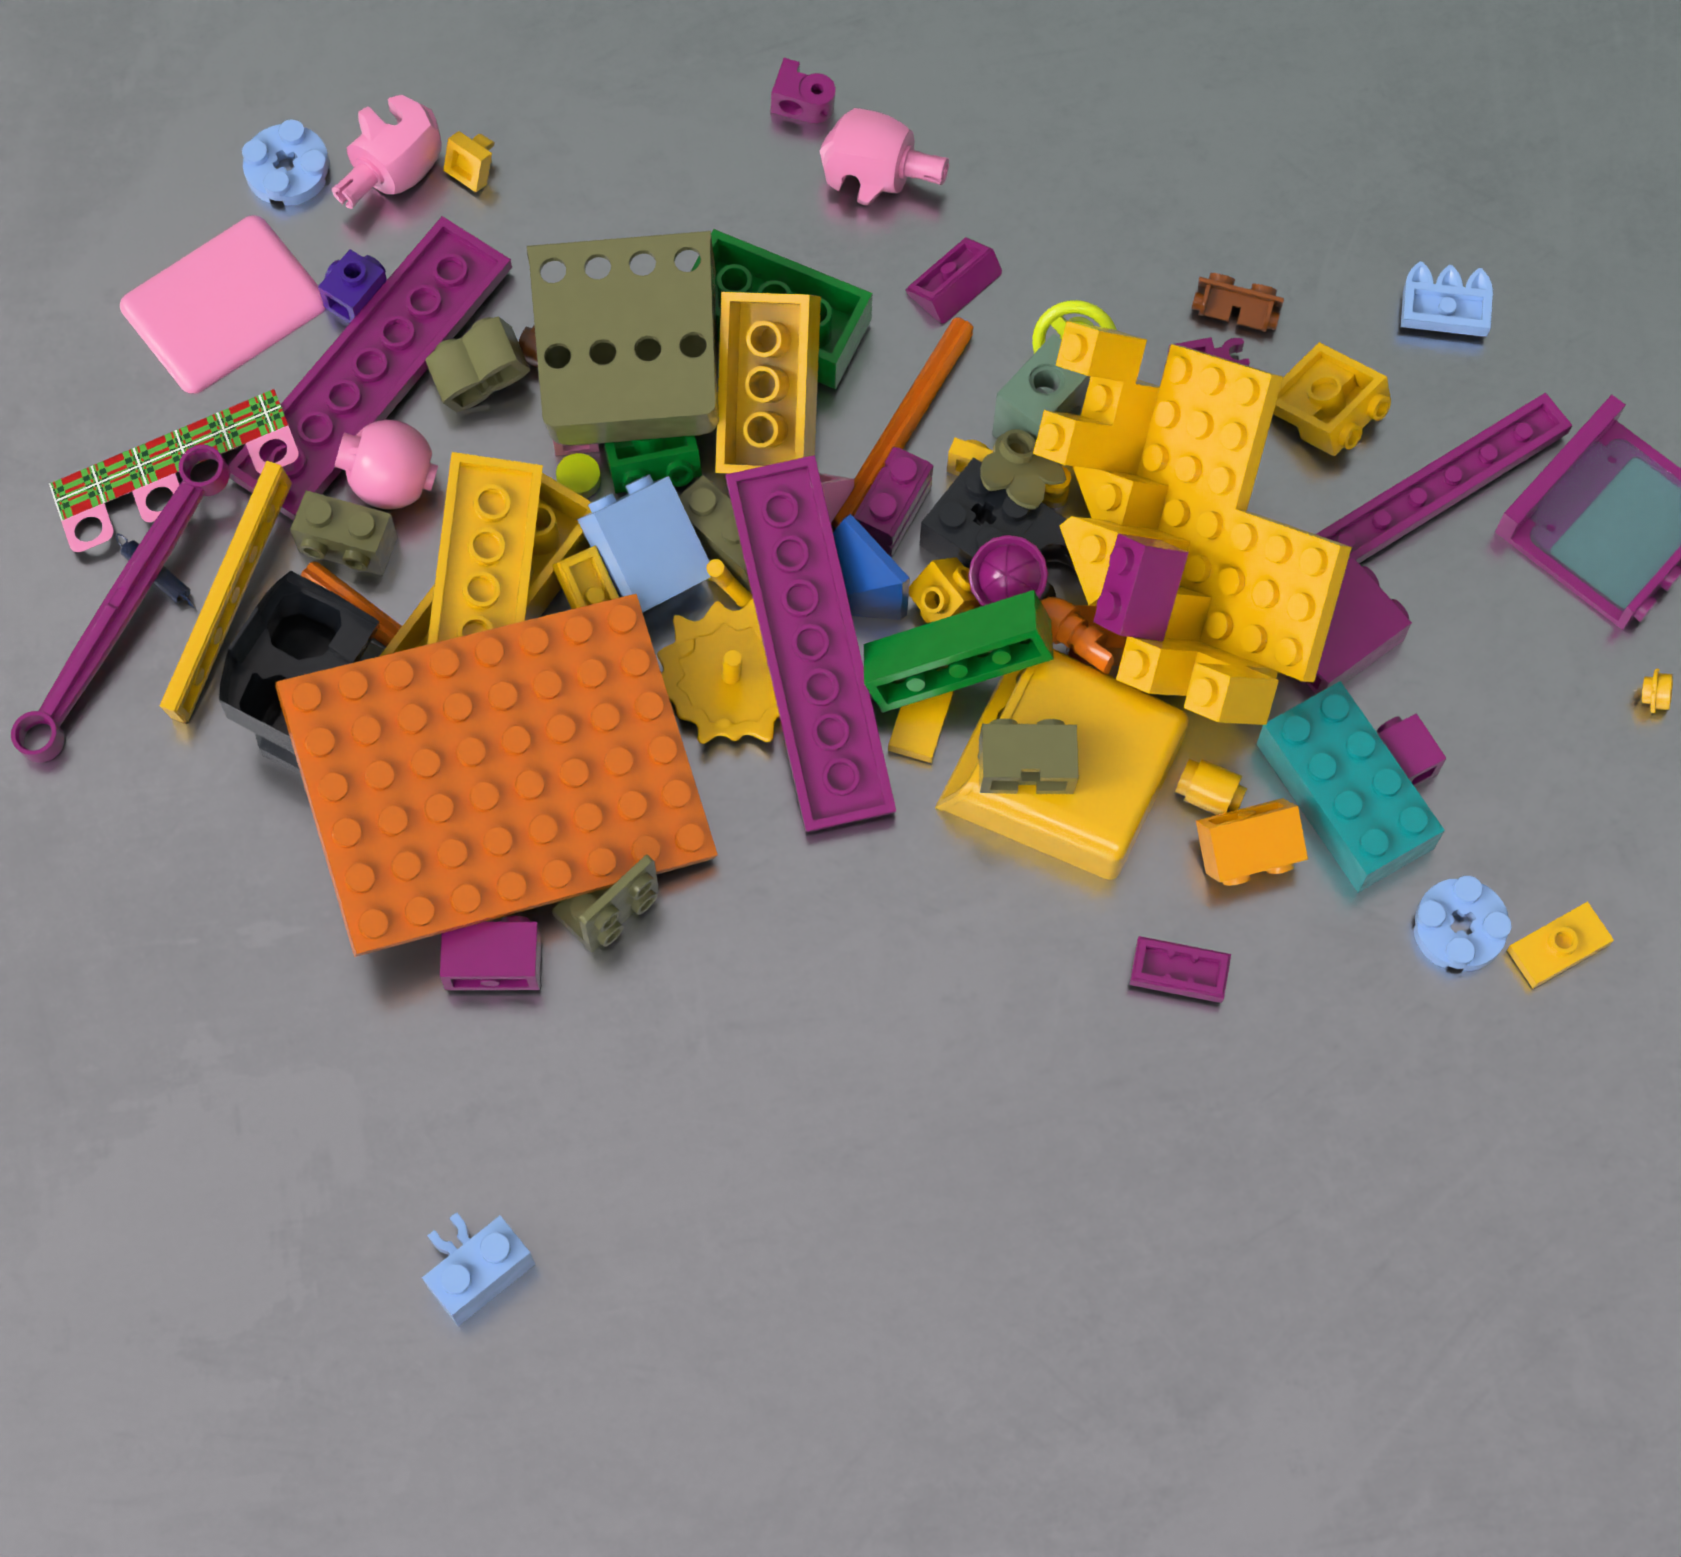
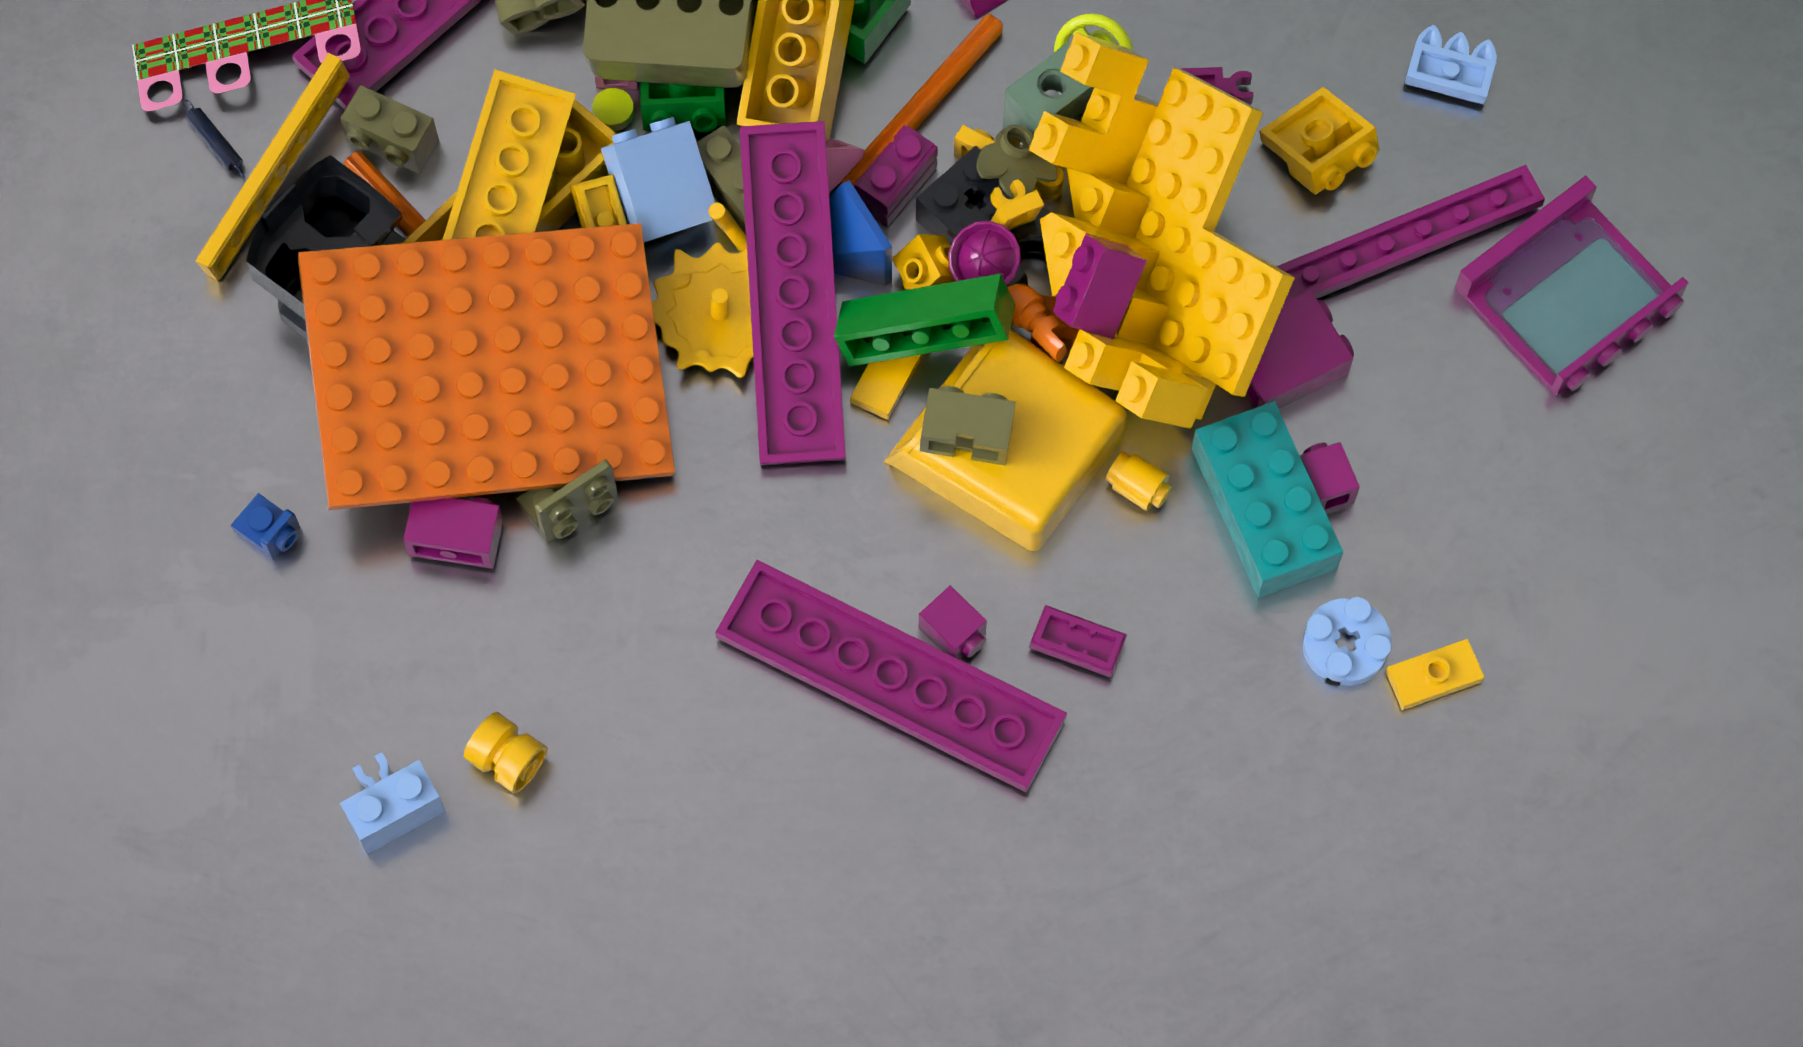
camera: 10 degrees right, 0 degrees up
magenta piece [11,445,230,763] -> none
bright pink brick [334,420,438,510] -> none
dark orange hinge [1191,273,1284,332] -> none
light orange brick [1196,798,1308,886] -> none
yellow plate [1642,668,1673,713] -> none
none -> blue bracket [231,493,301,560]
none -> yellow wheel [463,712,548,794]
none -> magenta plate [715,560,1067,793]
none -> magenta brick [918,585,987,659]
none -> yellow tile [990,179,1044,230]

